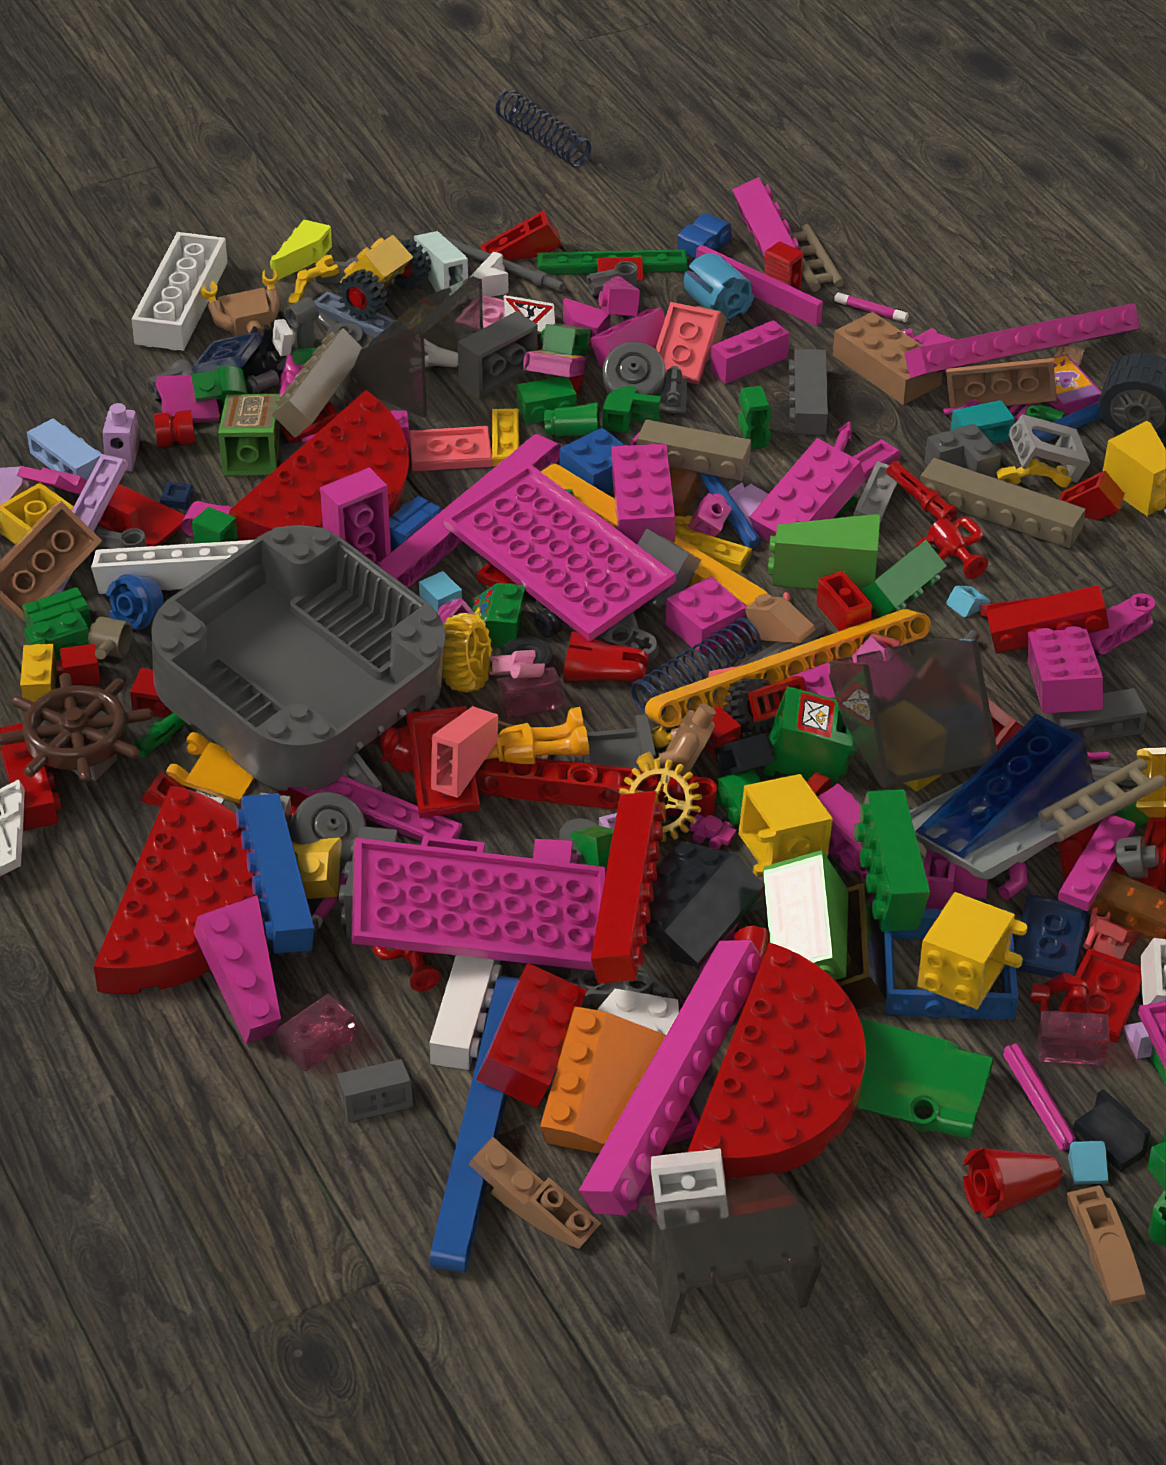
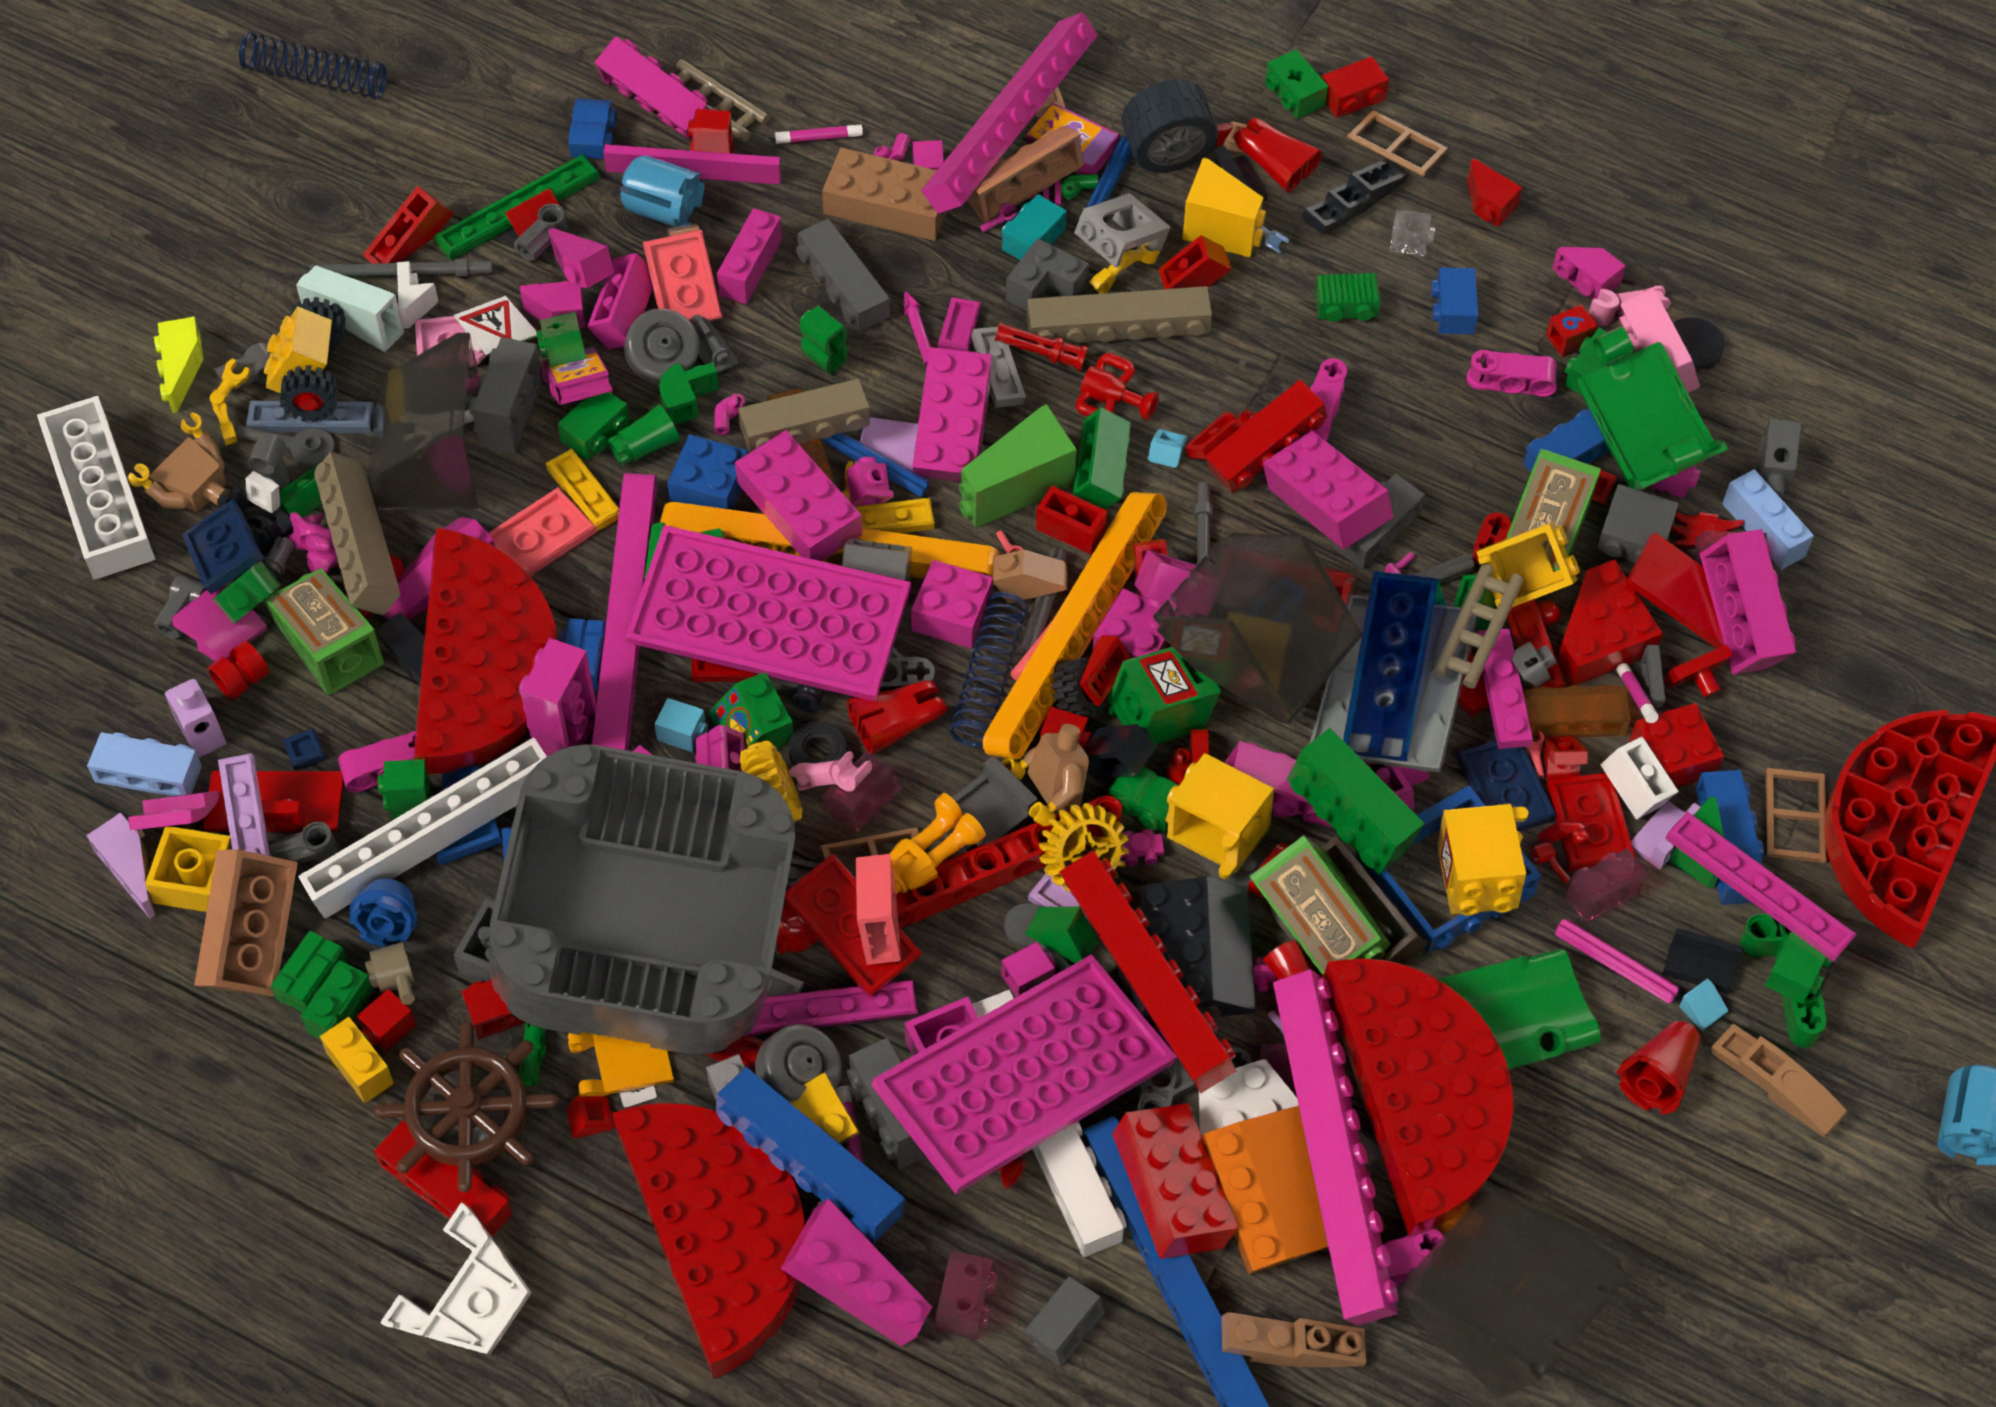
camera: 35 degrees left, 15 degrees up
white brick [651,1149,726,1203] -> none

